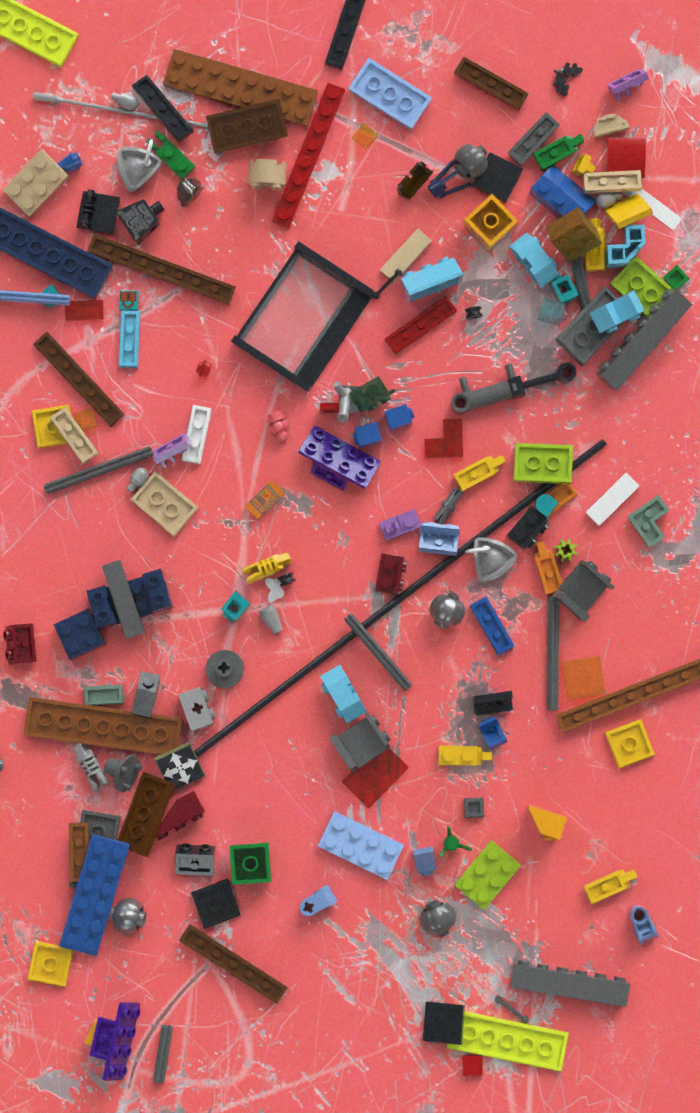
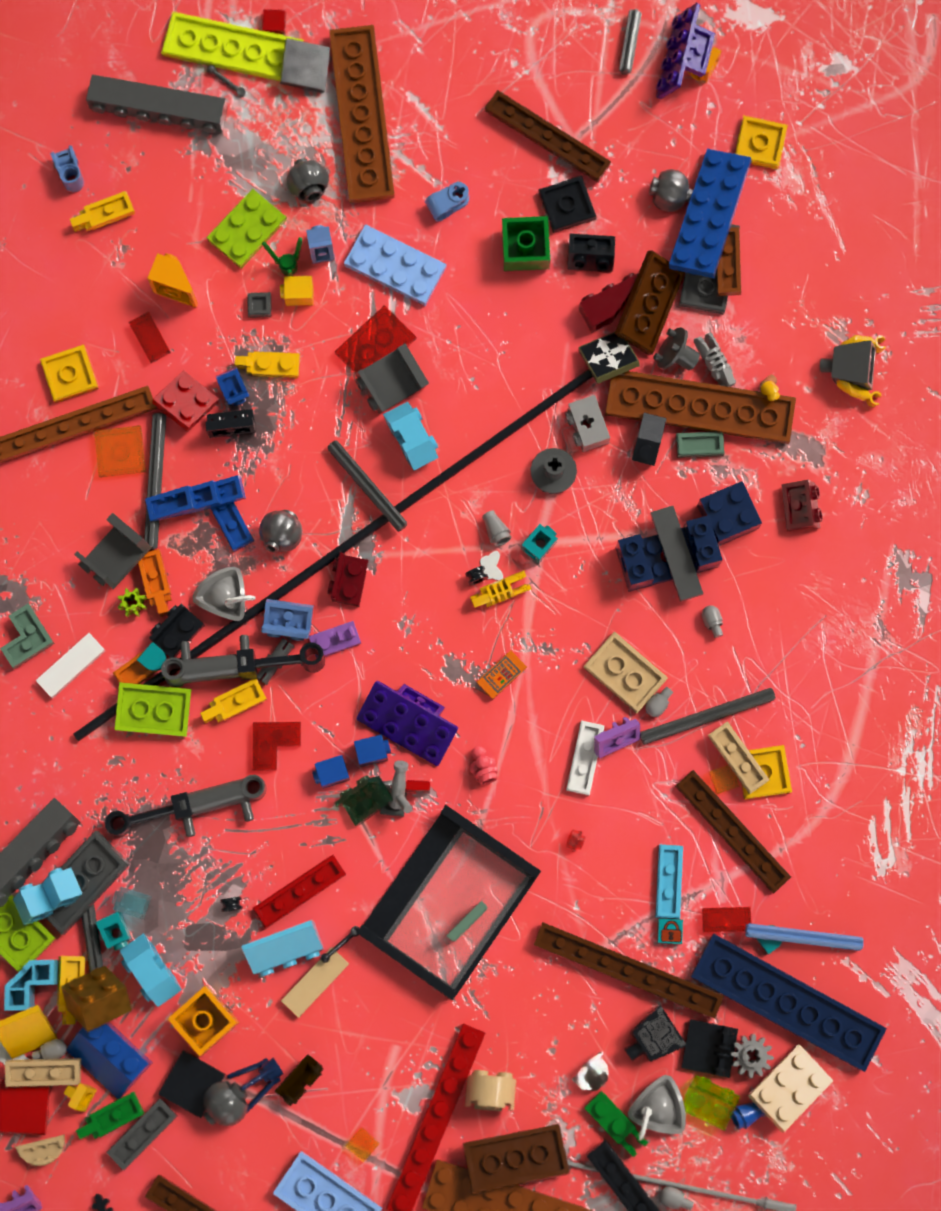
camera: 175 degrees left, 5 degrees down
none -> clear red tile [128,312,171,363]
none -> blue slope [145,475,246,522]
none -> plate [152,370,219,432]
none -> piece [161,635,325,687]
none -> yellow brick [280,276,314,306]
none -> dark orange plate [329,25,395,203]
none -> sand green tile [447,901,488,942]
none -> clear neon green bracket [683,1075,740,1131]
none -> light grey cylinder [701,605,723,638]
none -> light grey gear [729,1034,774,1078]
none -> yellow arm [759,375,780,401]

